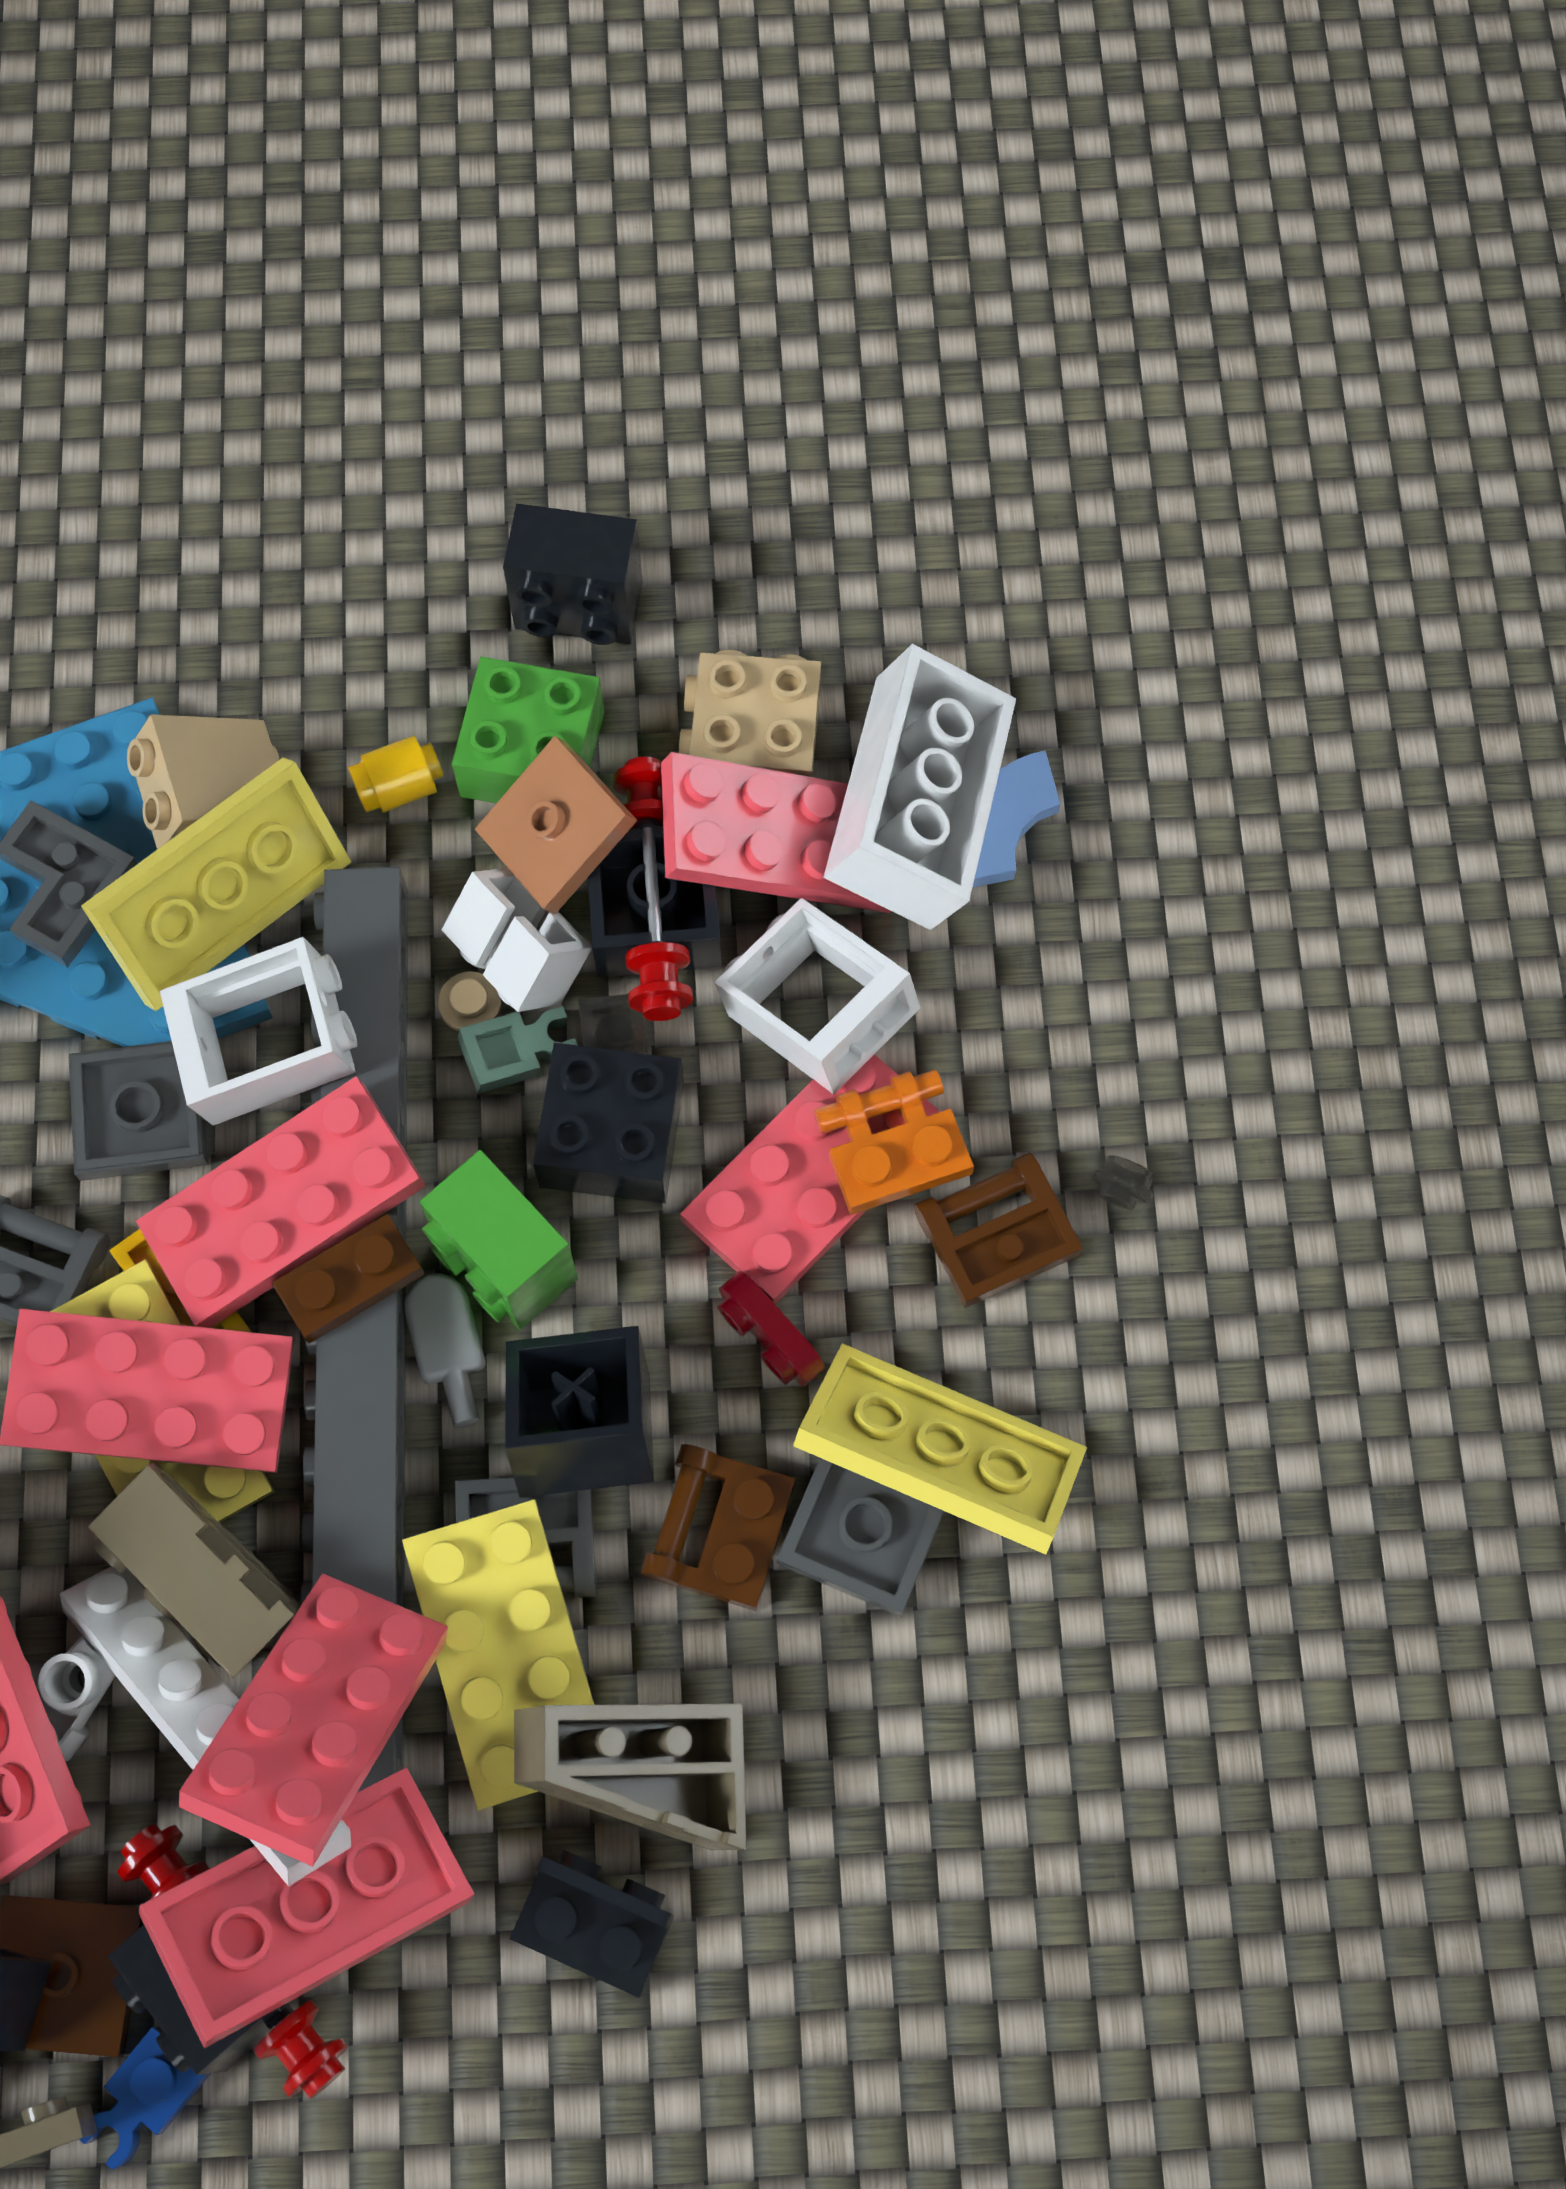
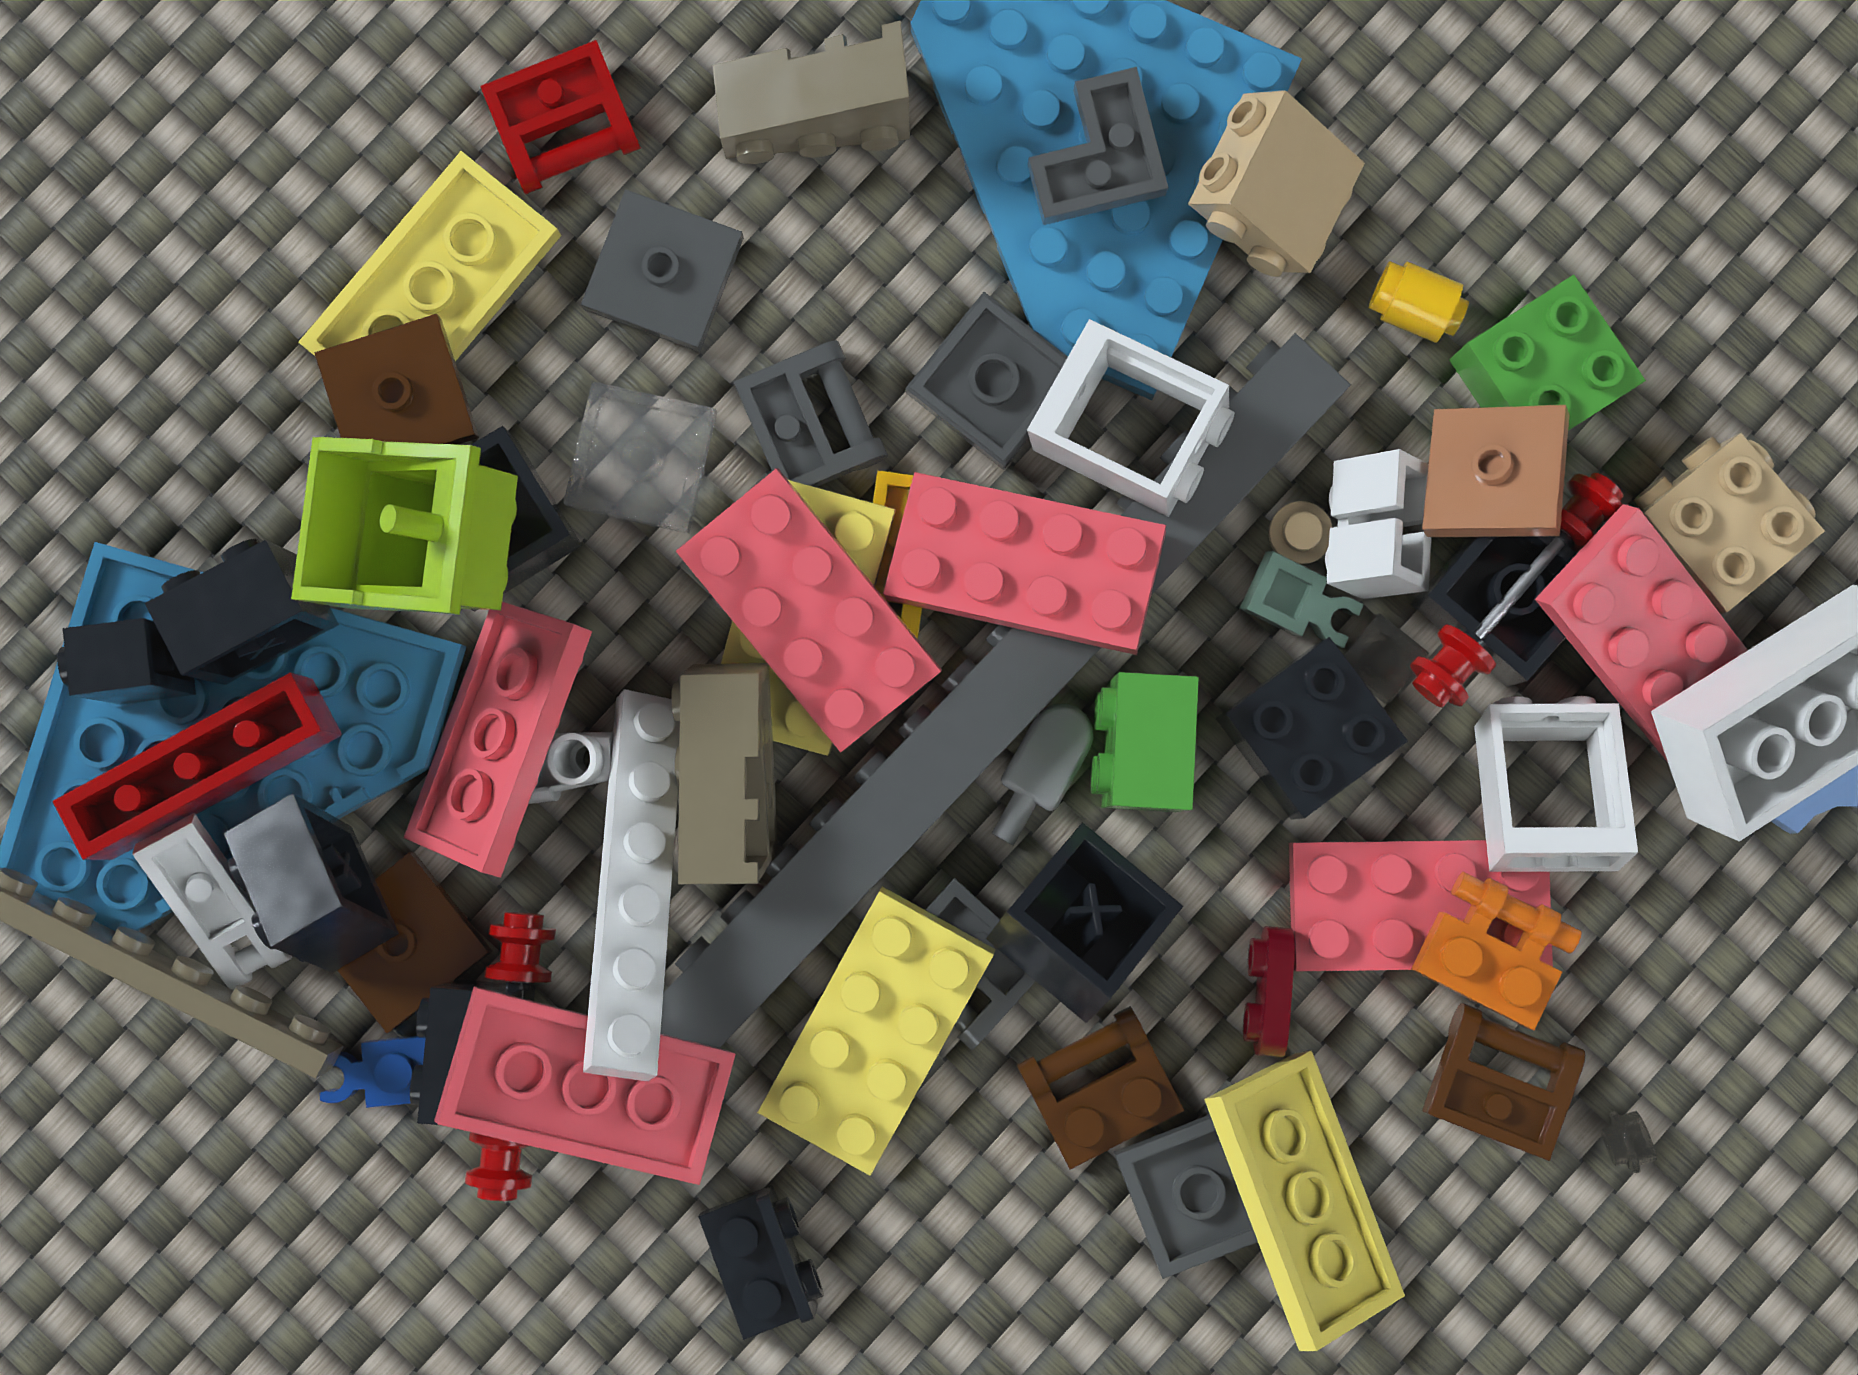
camera: 45 degrees right, 15 degrees up
light yellow plate [81,757,351,1011] -> none
coral plate [179,1573,448,1867] -> none
reddish brown plate [272,1213,424,1344] -> none
black brick [503,503,643,645] -> none
dark tan wedge [514,1704,746,1850] -> none

